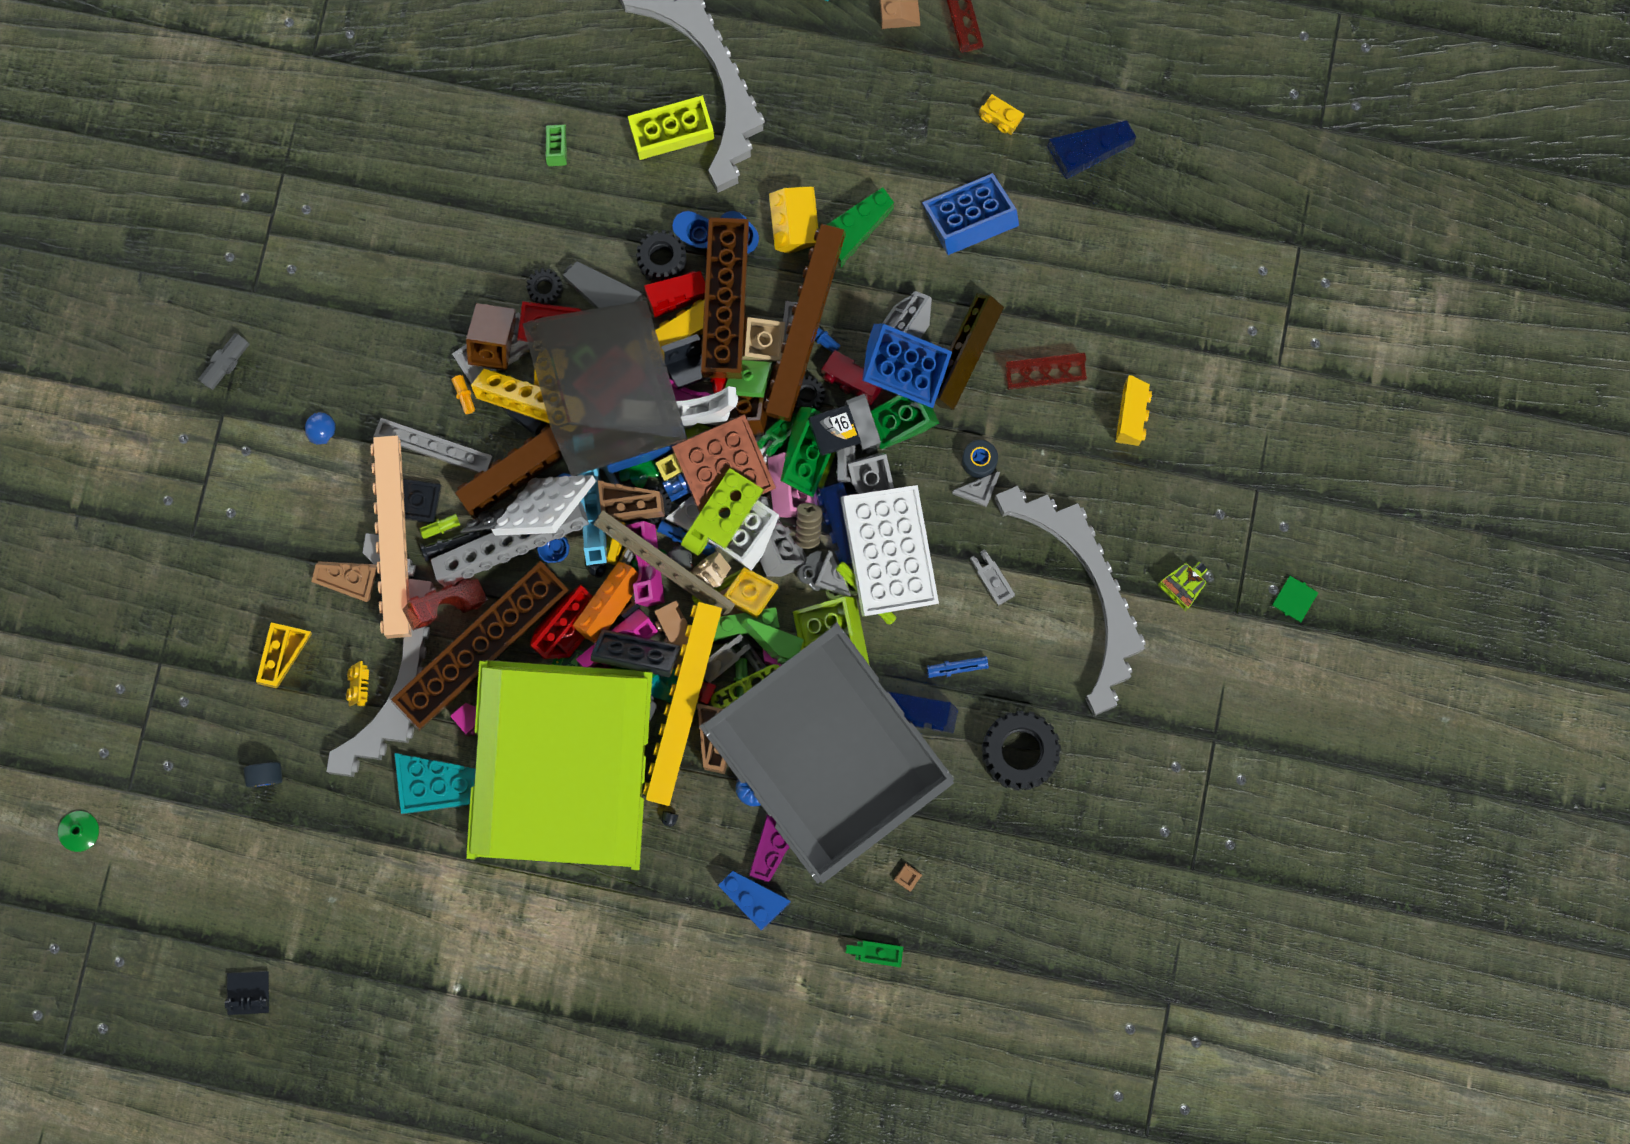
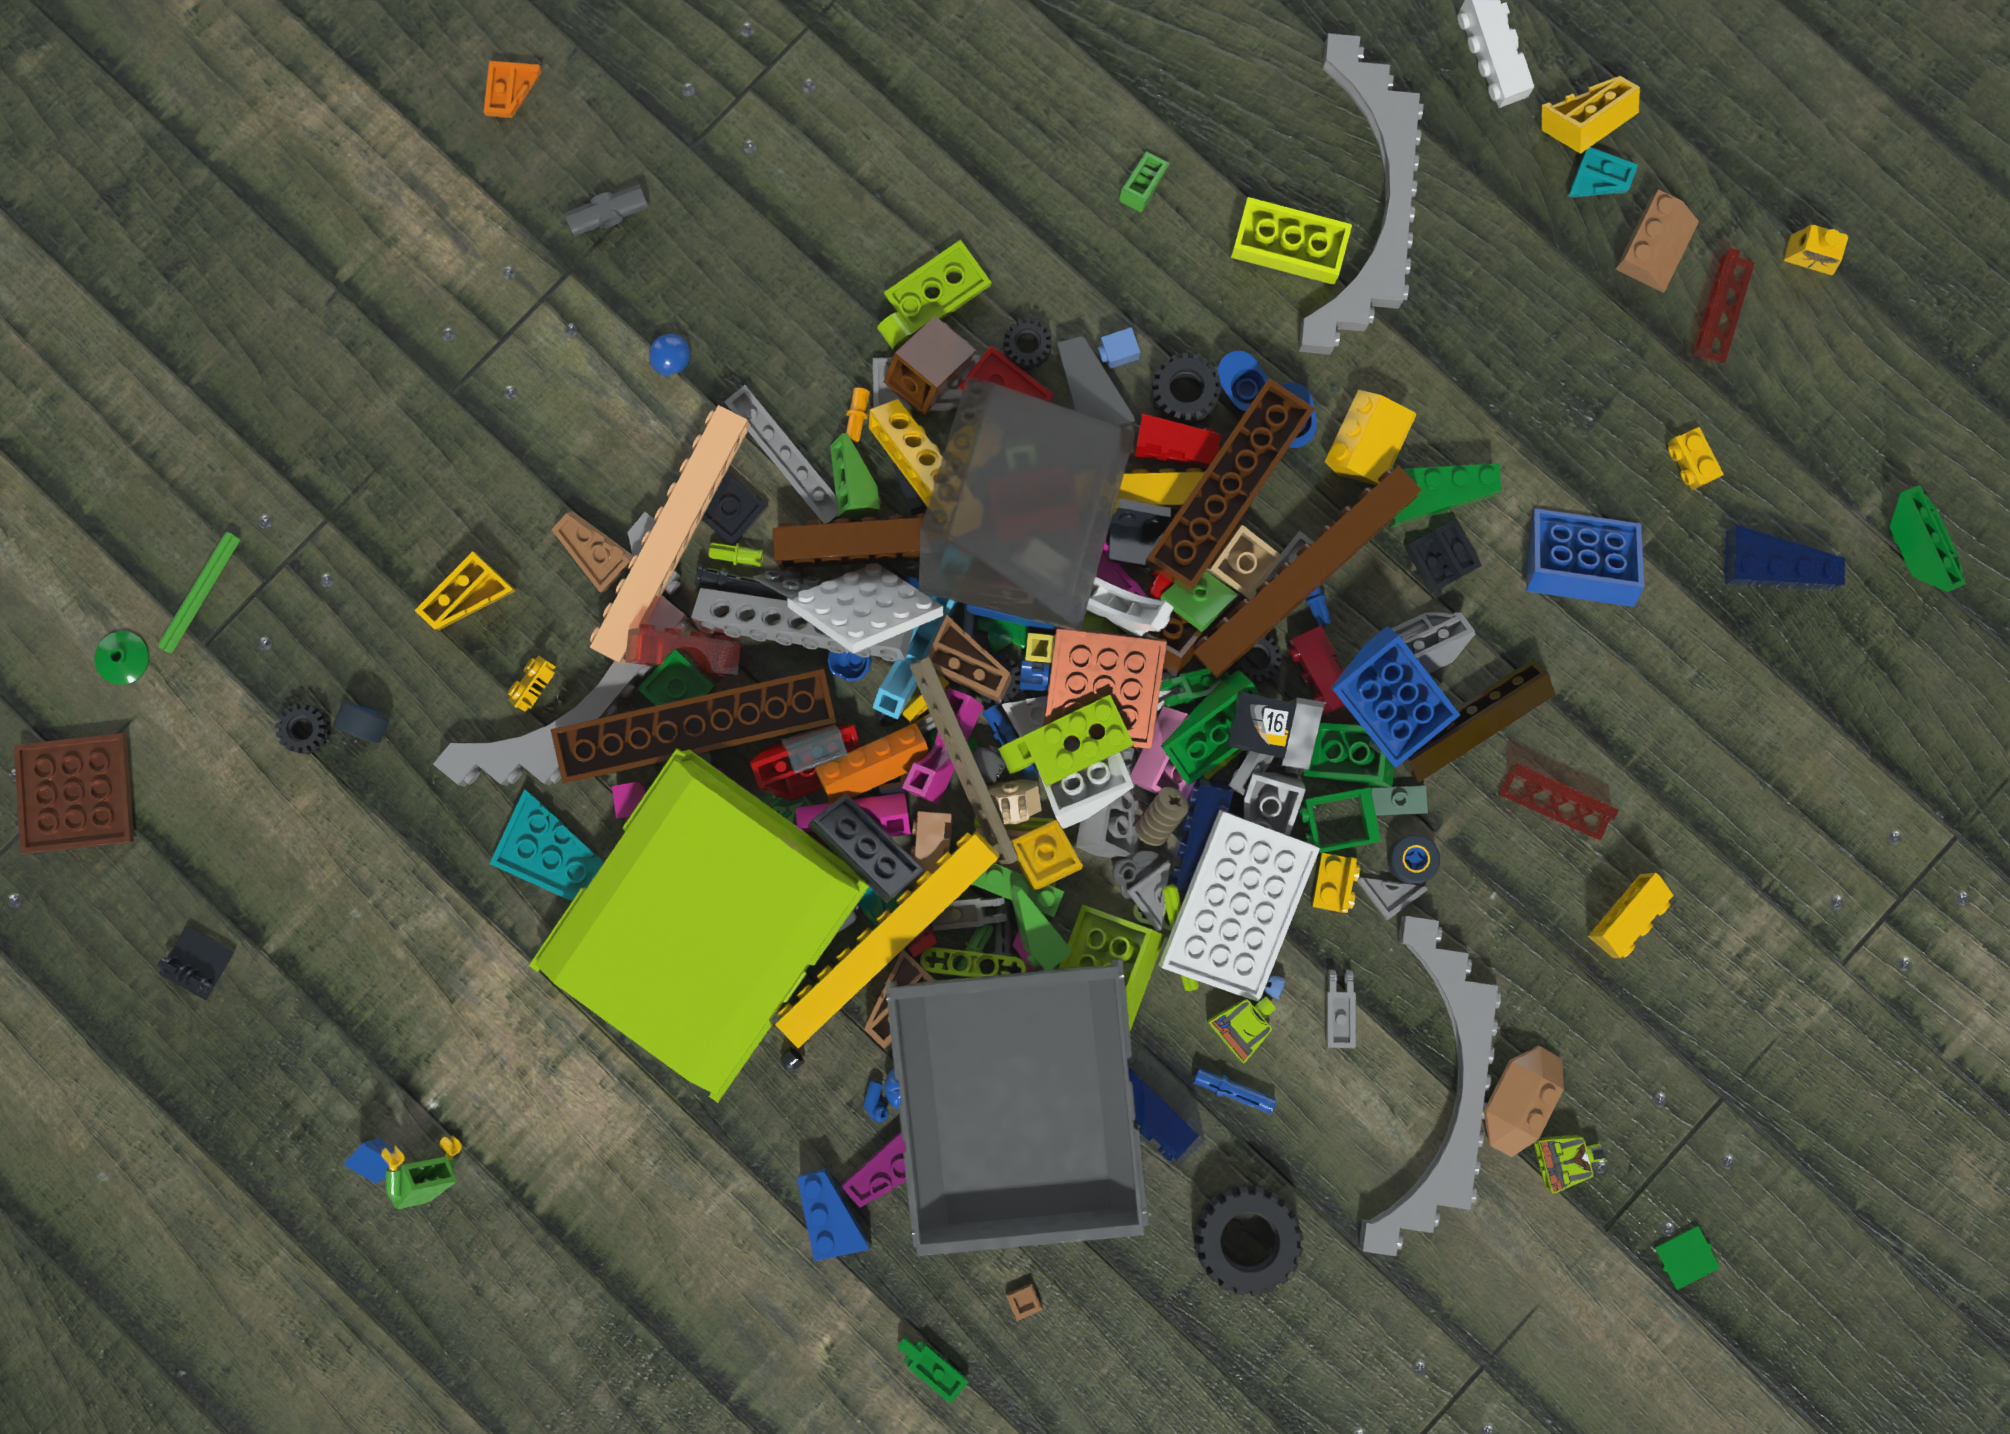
camera: 35 degrees right, 5 degrees up
none -> copper plate [13,733,134,854]
none -> bright green axle [158,532,240,653]
none -> black tyre [275,704,331,754]
none -> blue slope [344,1137,394,1184]
none -> bright green torso [381,1136,462,1209]
none -> orange wing [484,61,542,118]
none -> green plate [638,650,715,706]
none -> clear light blue panel [781,723,847,774]
none -> bright green slope [830,433,881,521]
none -> blue arm [863,1080,889,1122]
none -> lime hinge [877,240,991,350]
none -> medium blue brick [1097,327,1140,369]
none -> torso [1207,997,1276,1063]
none -> medium blue hinge [1264,976,1286,1000]
none -> green window [1299,787,1381,853]
none -> yellow bracket [1311,853,1360,913]
none -> sand green plate [1371,786,1428,816]
none -> black slope [1404,519,1482,594]
none -> medium nougat wedge [1484,1046,1564,1157]
none -> green wedge [1890,485,1966,592]

